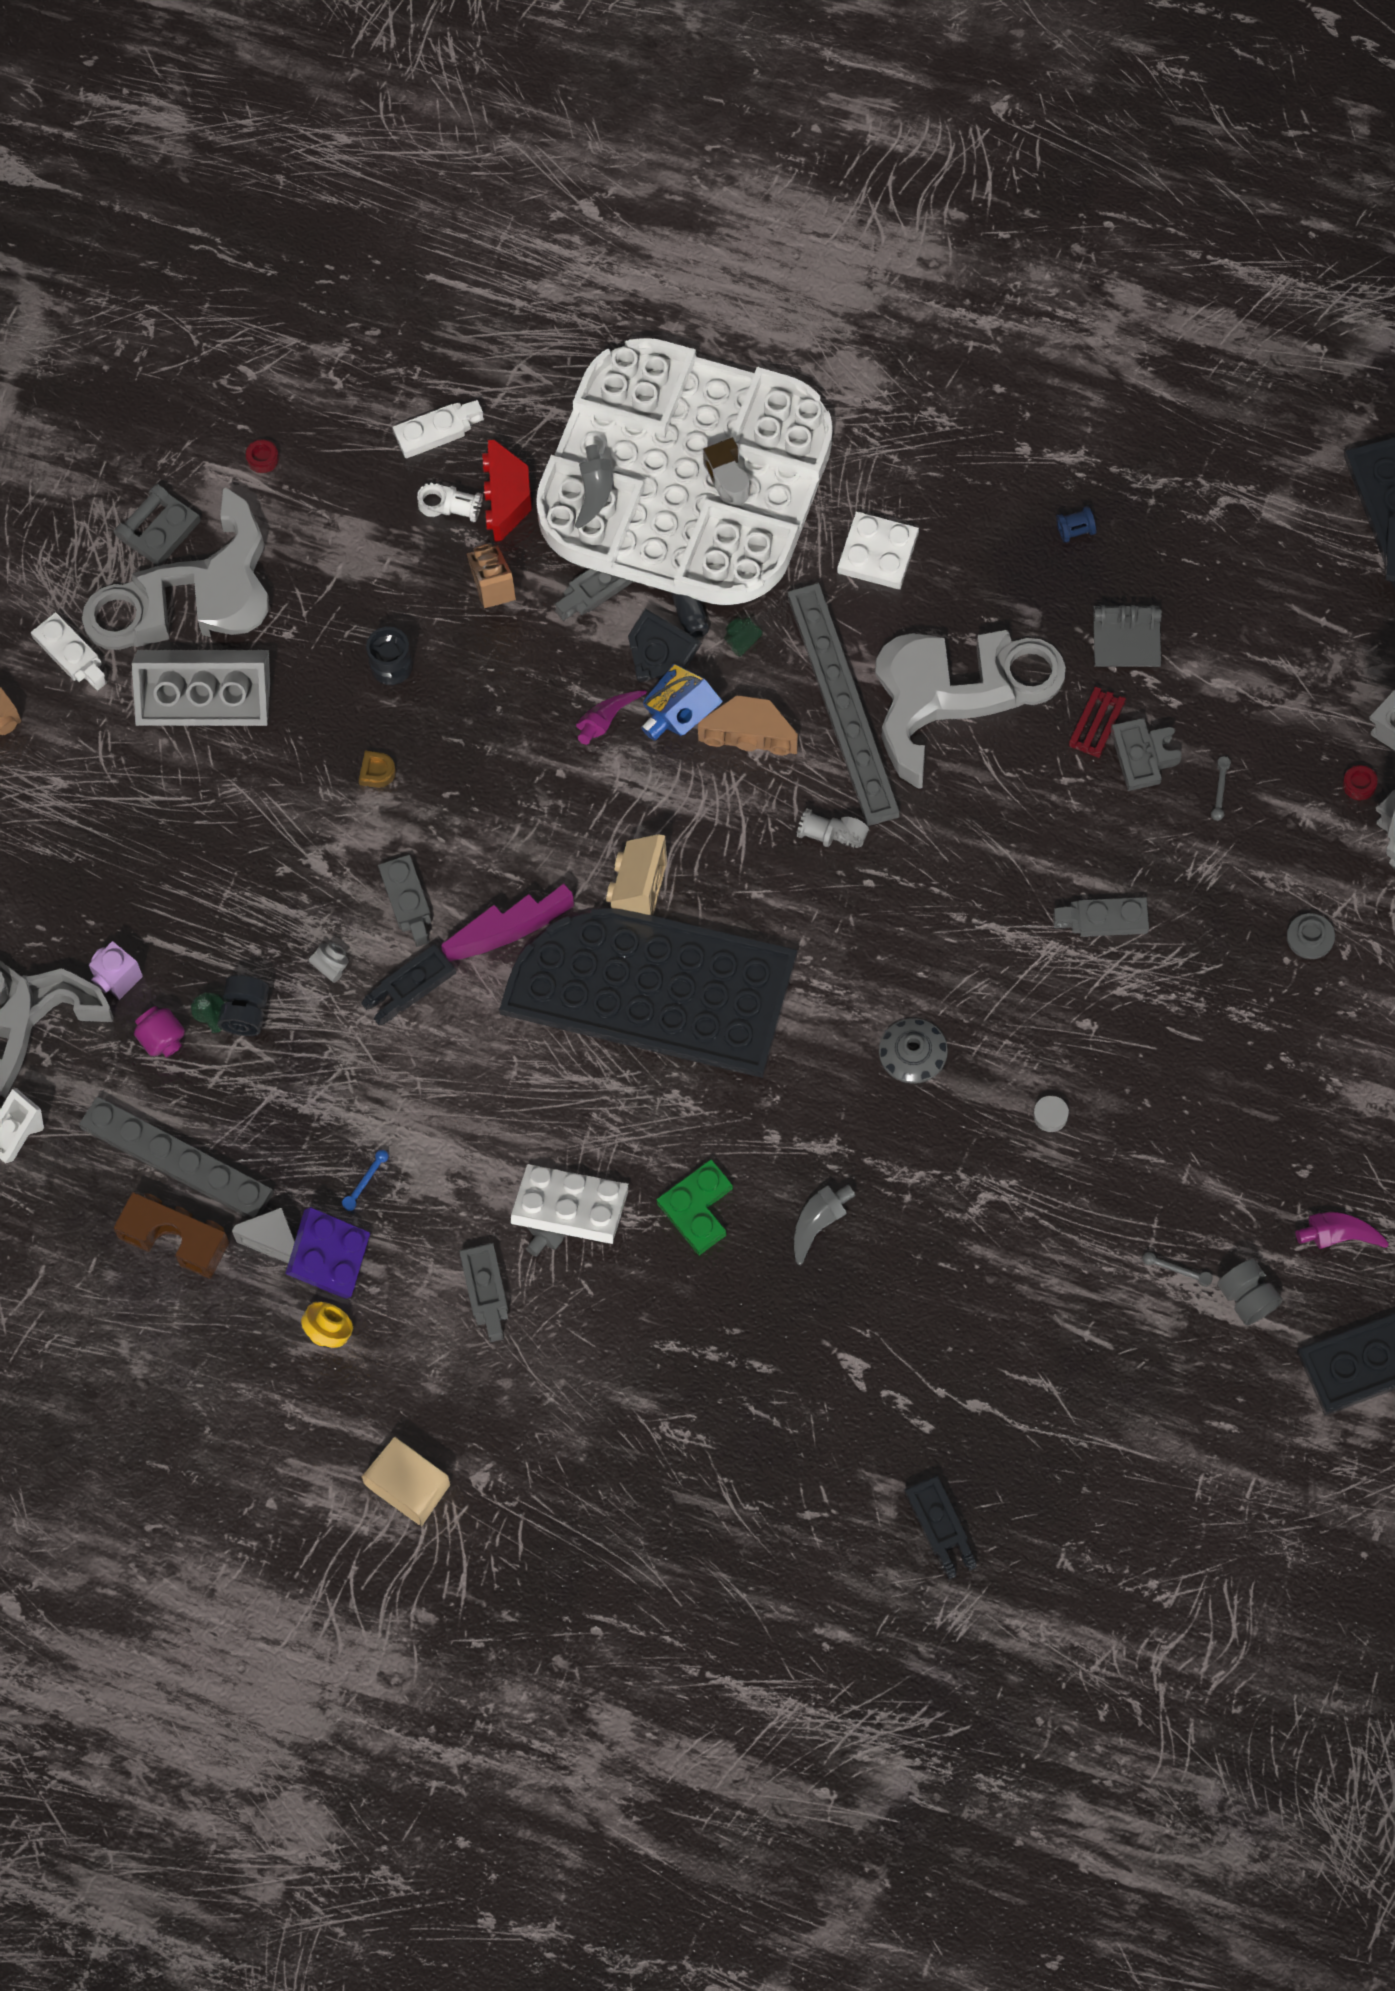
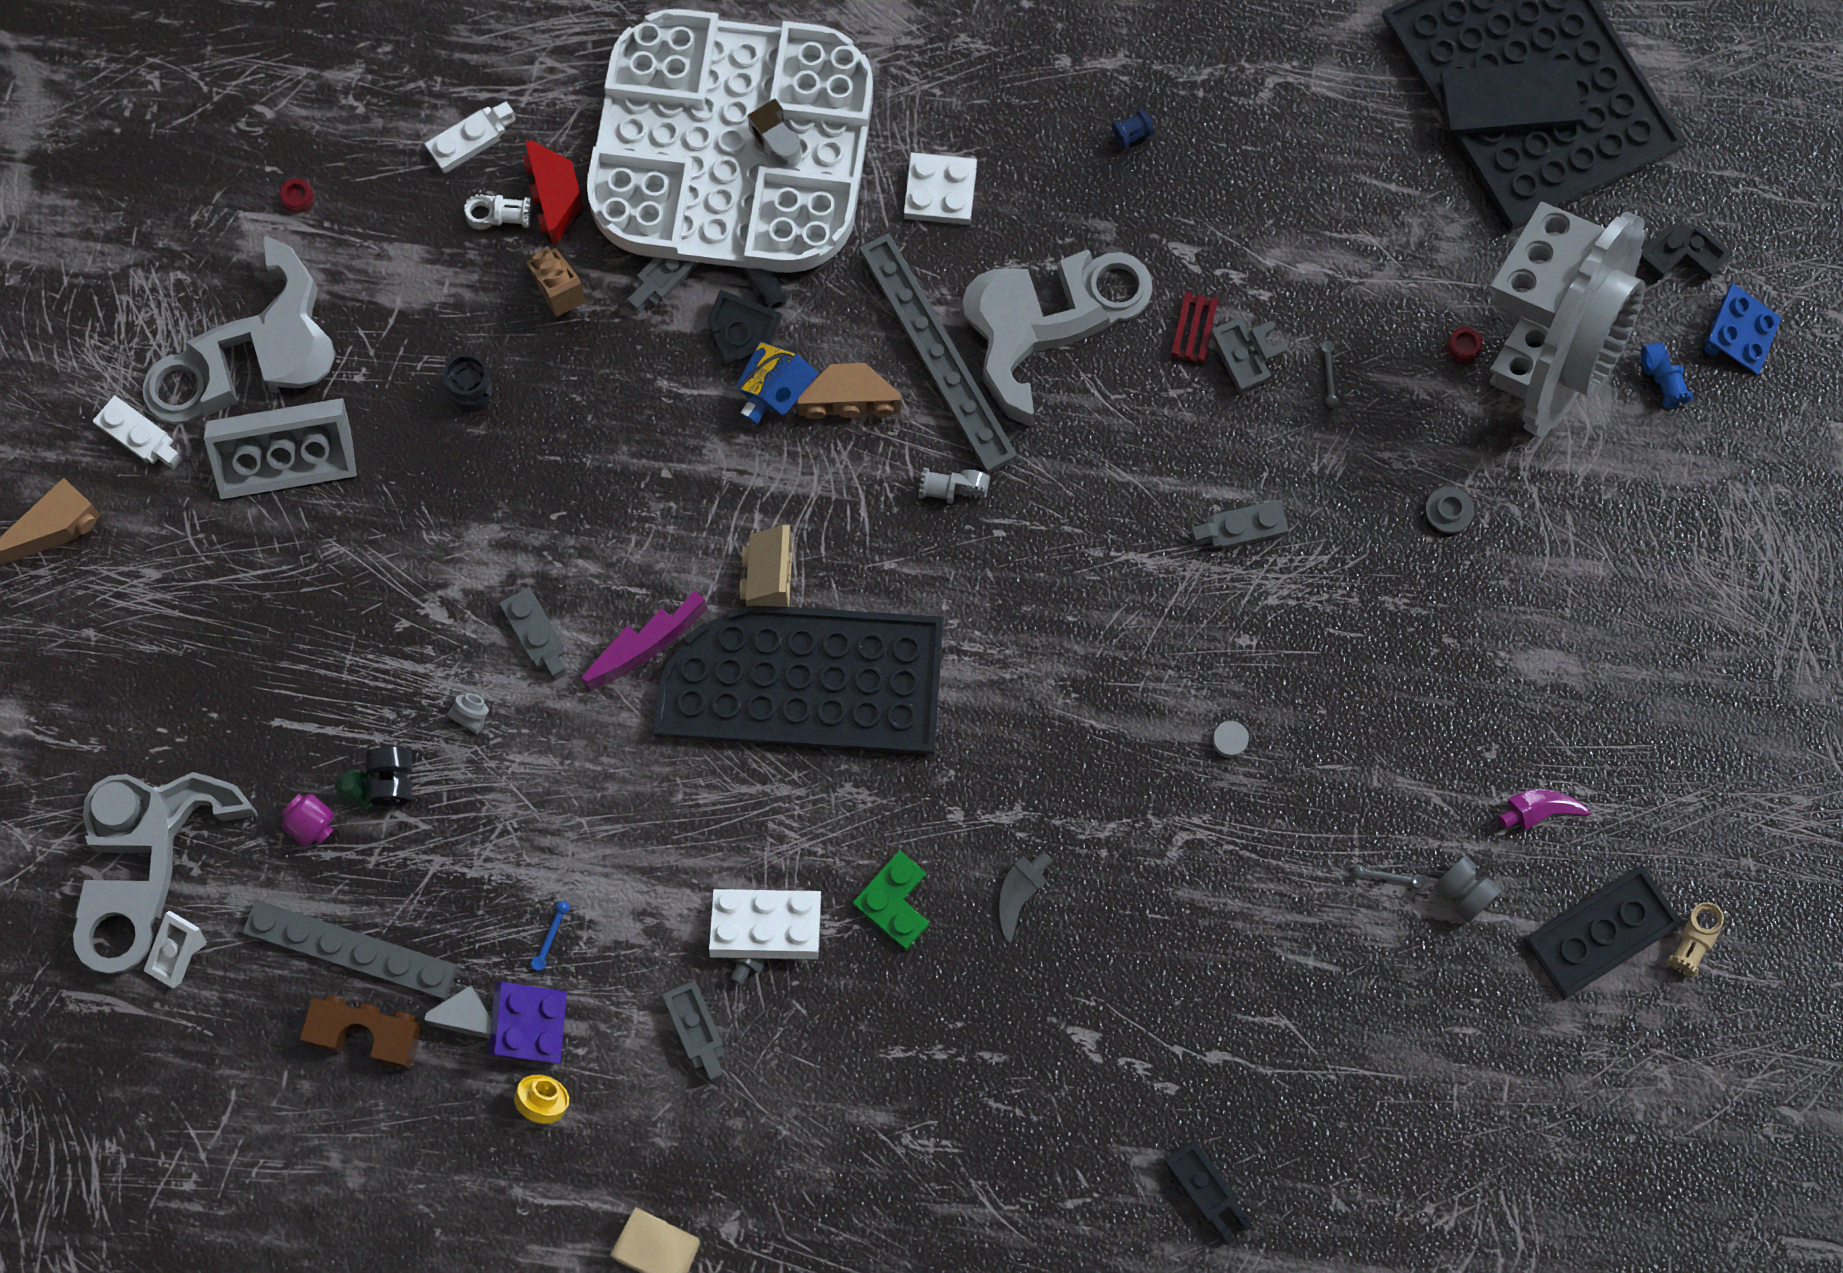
camera: 15 degrees left, 5 degrees up
lavender brick [89,941,143,1000] -> none
dark grey plate [113,484,201,566] -> none
pearl gold tile [359,751,396,788] -> none
black hinge [361,944,456,1026] -> none
dark grey bar [575,445,613,529] -> none
magenta bar [576,690,647,745] -> none
clear green plate [724,617,763,657] -> none
dark grey dish [879,1018,947,1084] -> none
dark grey hinge [1093,605,1161,667] -> none

